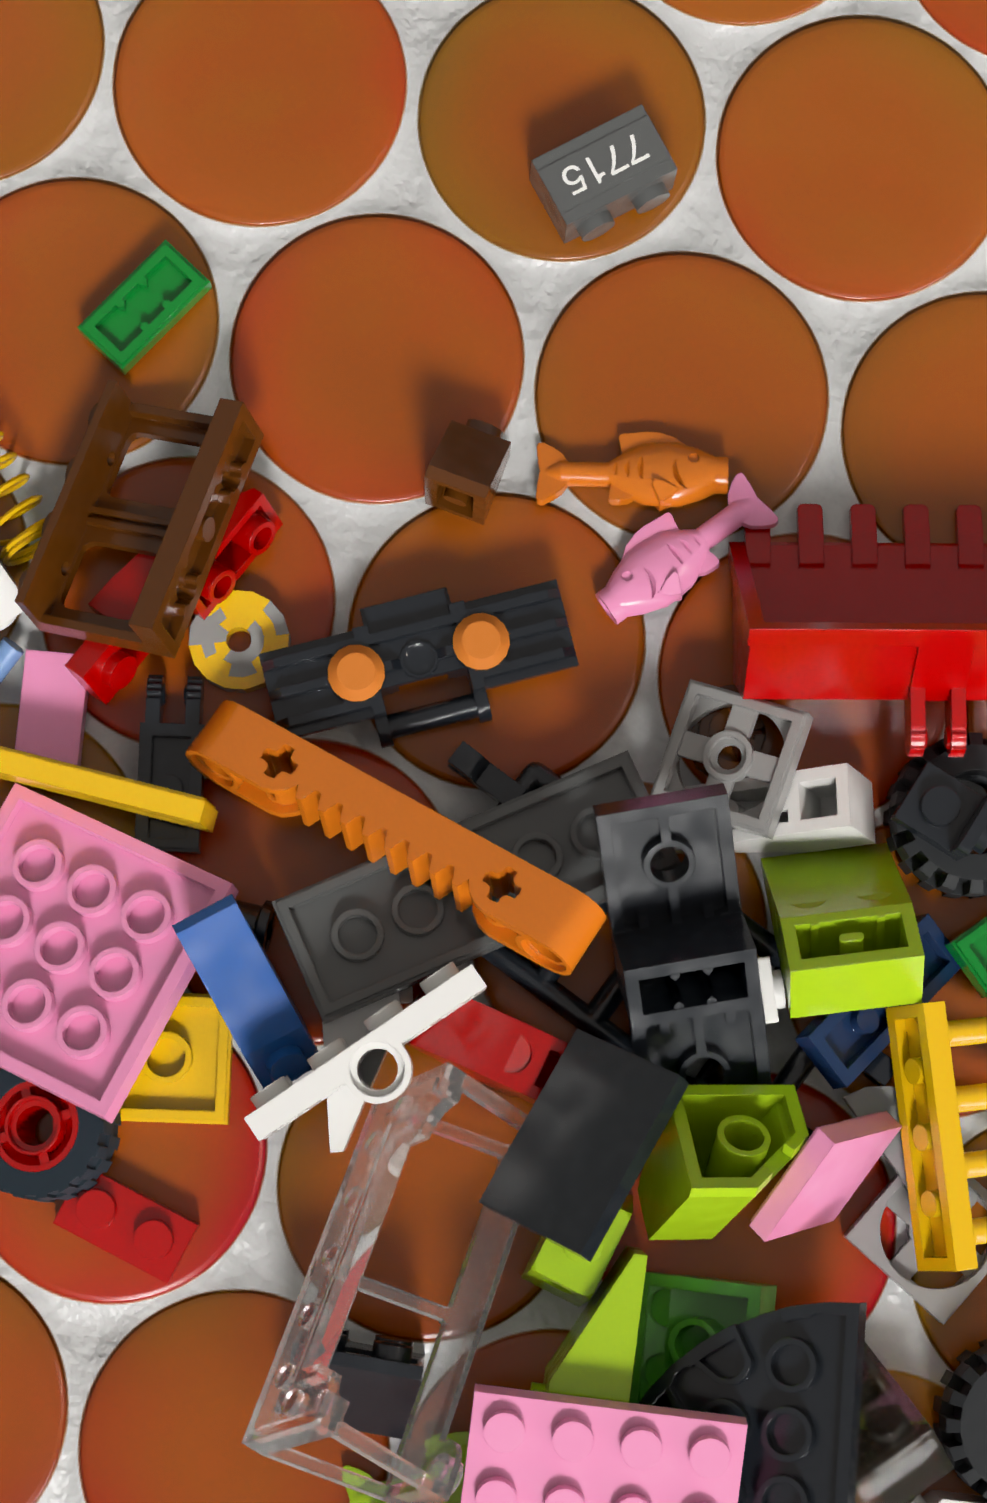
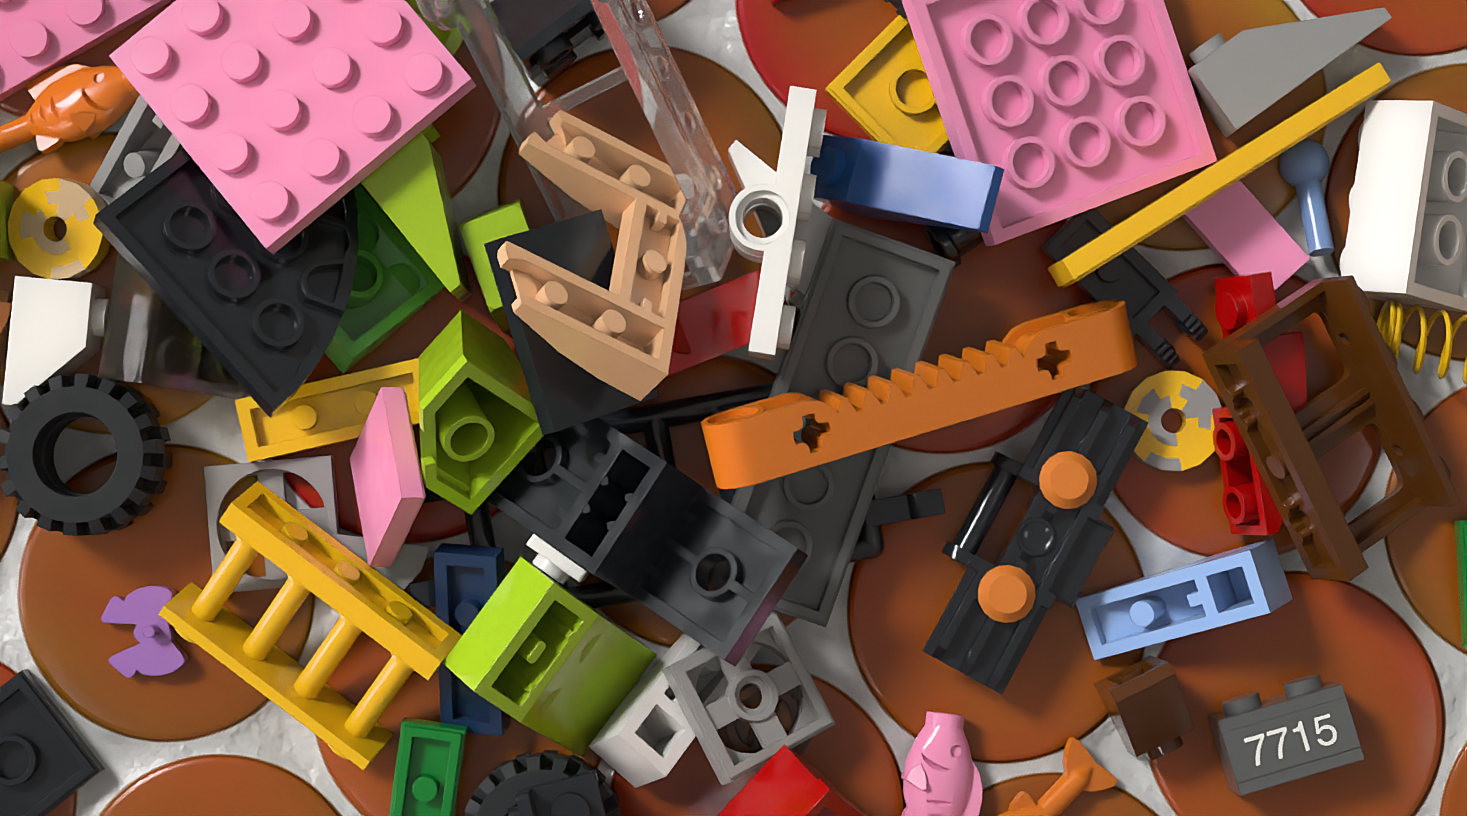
camera: 140 degrees right, 5 degrees up
none -> yellow plate [235,358,420,463]
none -> light nougat wedge [497,109,698,401]
none -> light blue slope [1076,538,1293,660]
none -> dark grey brick [1208,674,1364,796]

